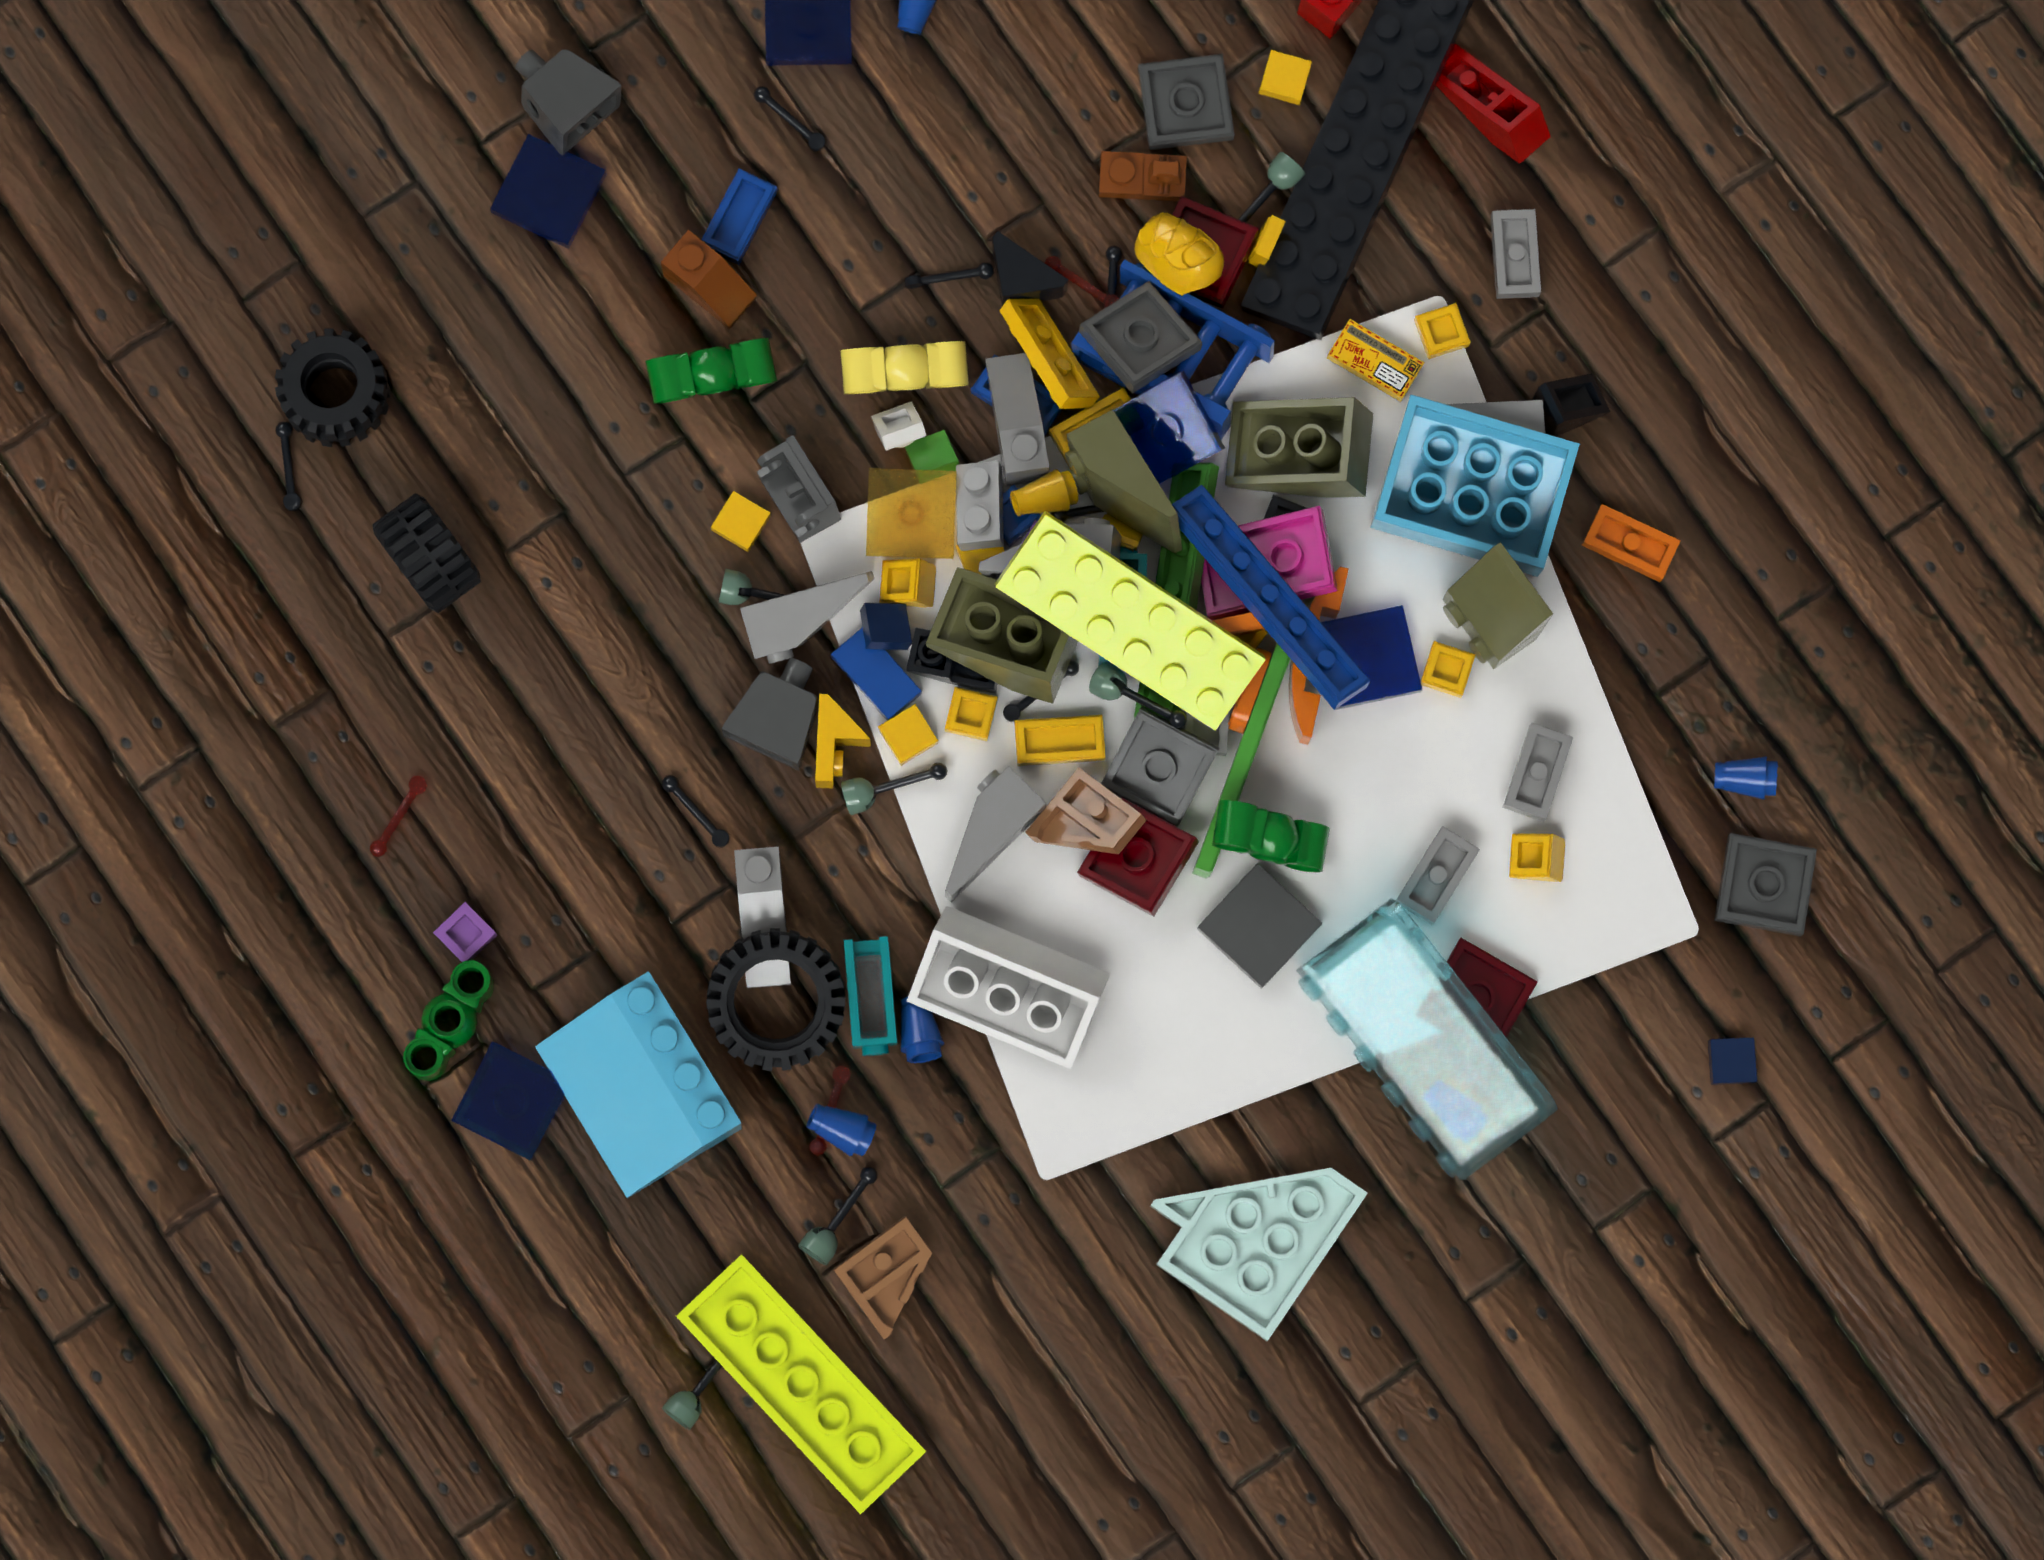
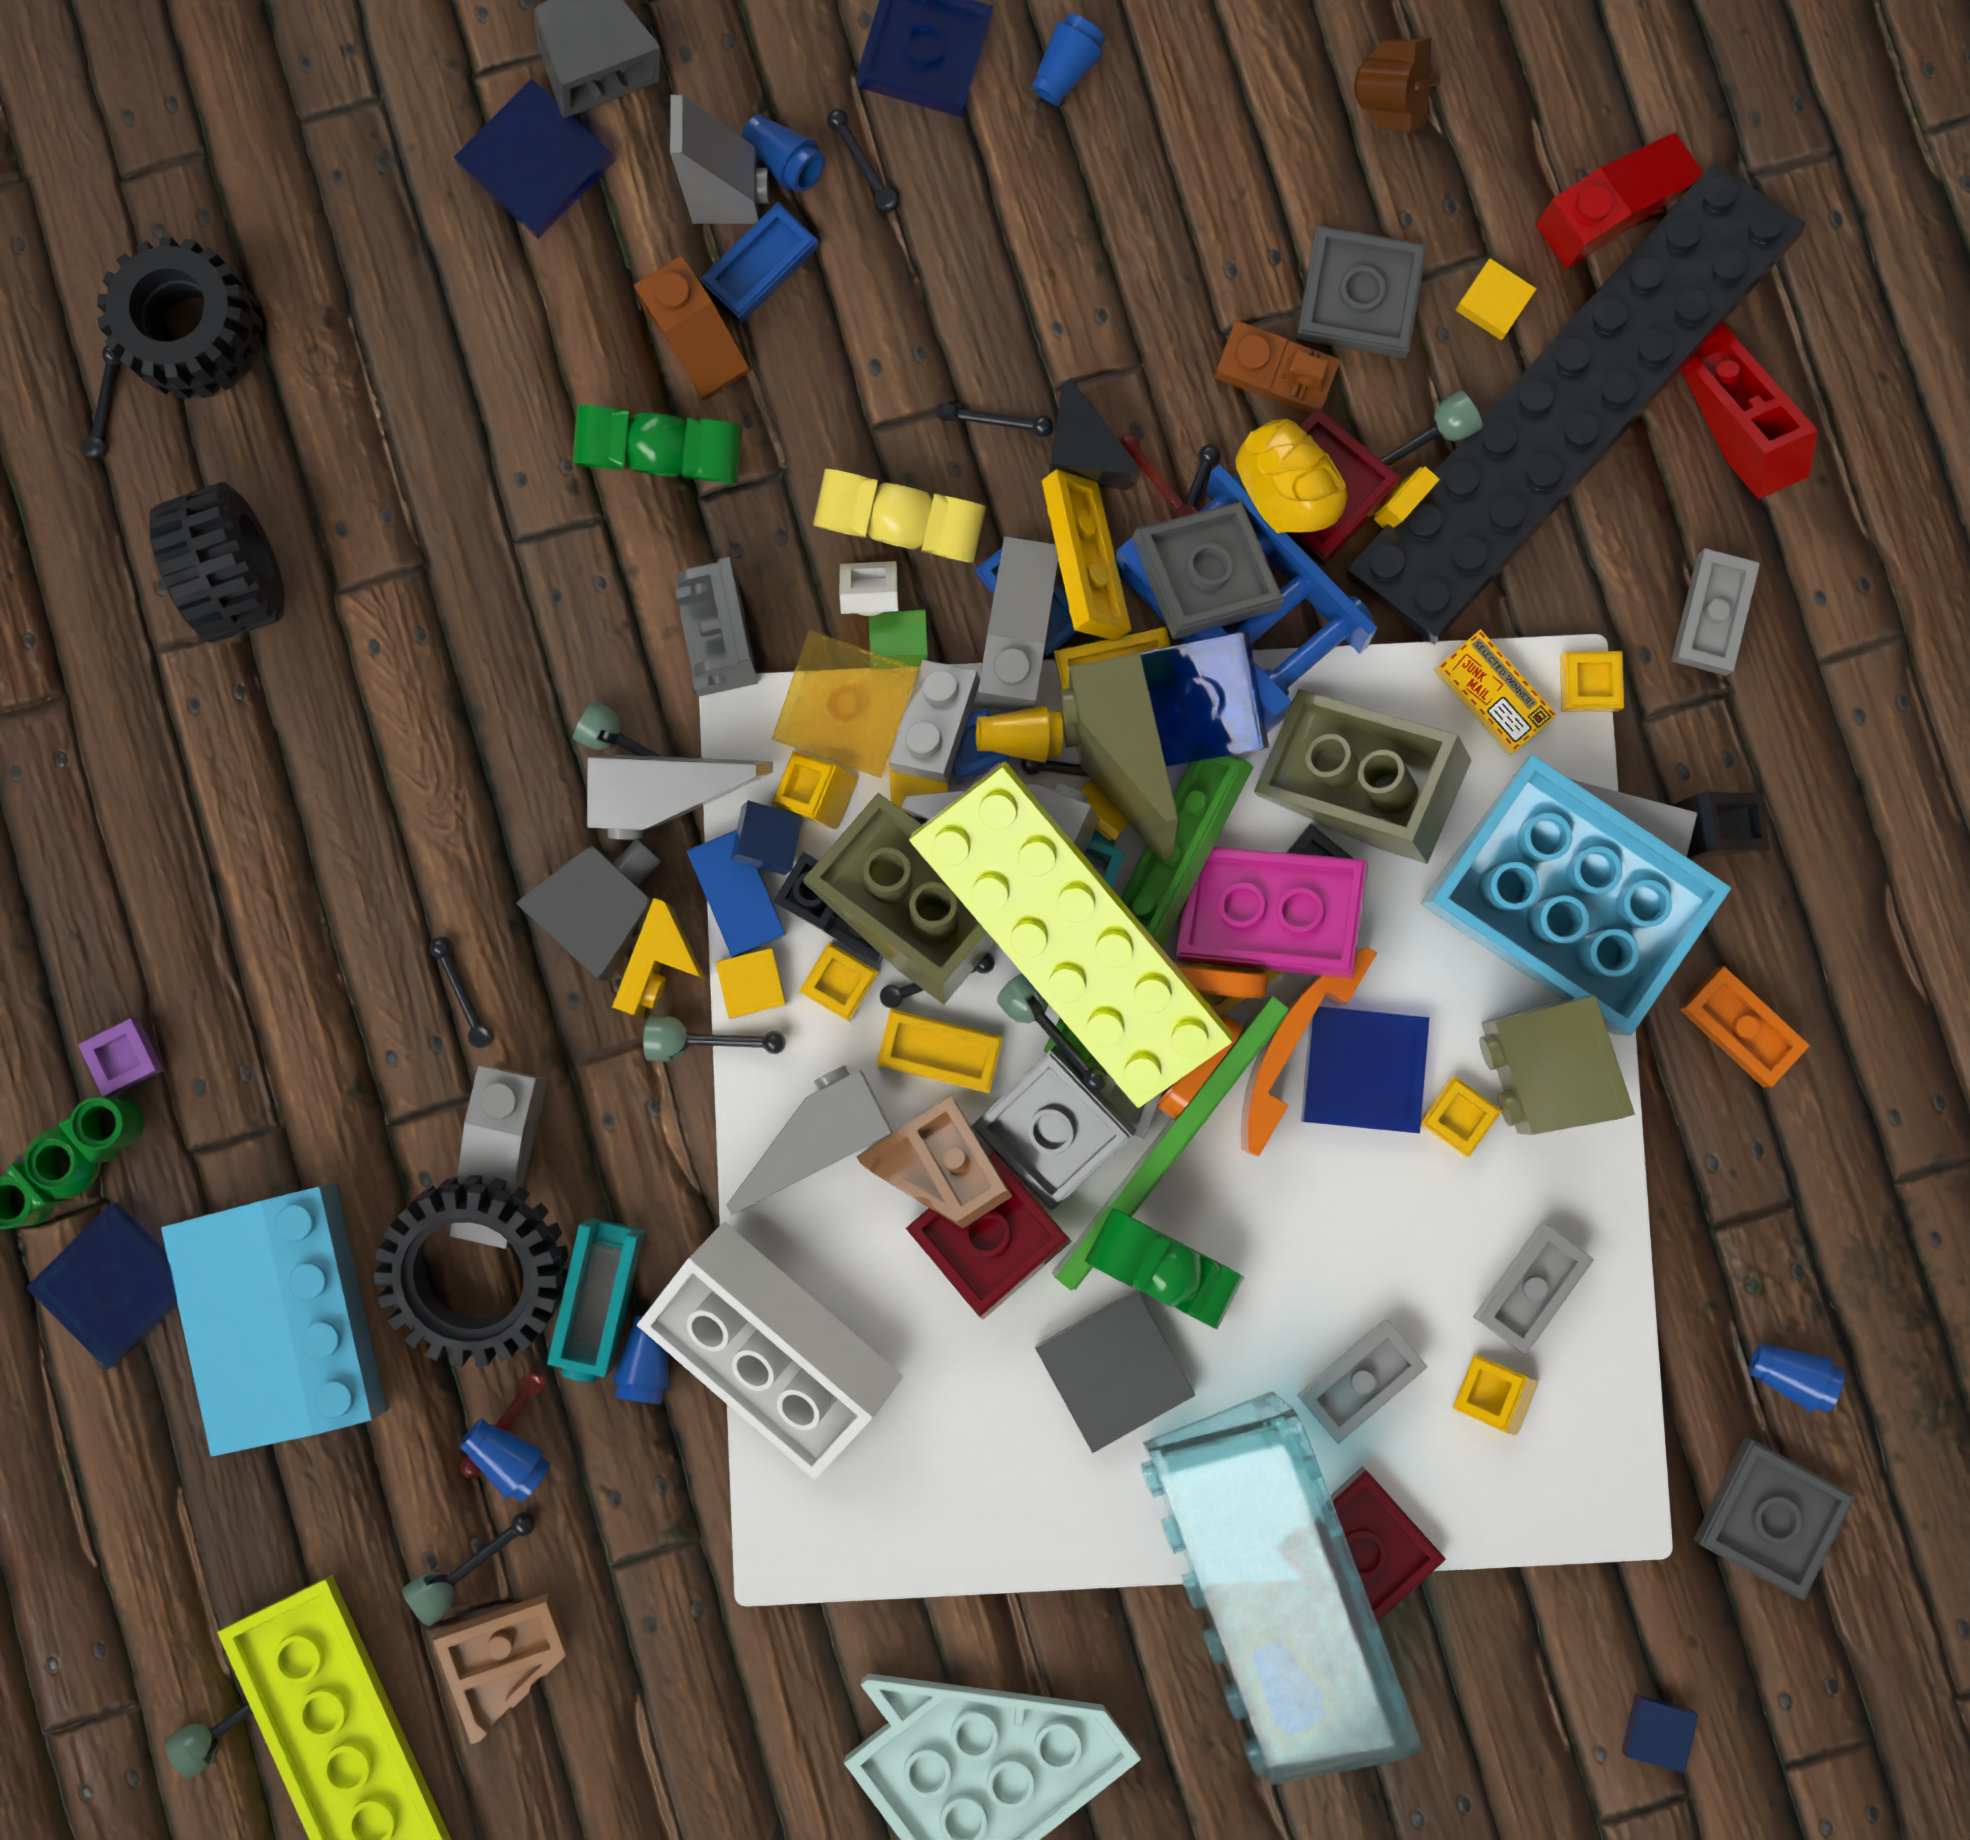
camera: 20 degrees right, 5 degrees up
clear red hinge [370,776,427,857] -> none
yellow tile [711,491,771,552] -> none
blue tile [1172,485,1370,710] -> none
none -> light grey slope [670,95,770,224]
none -> blue cone [741,114,825,193]

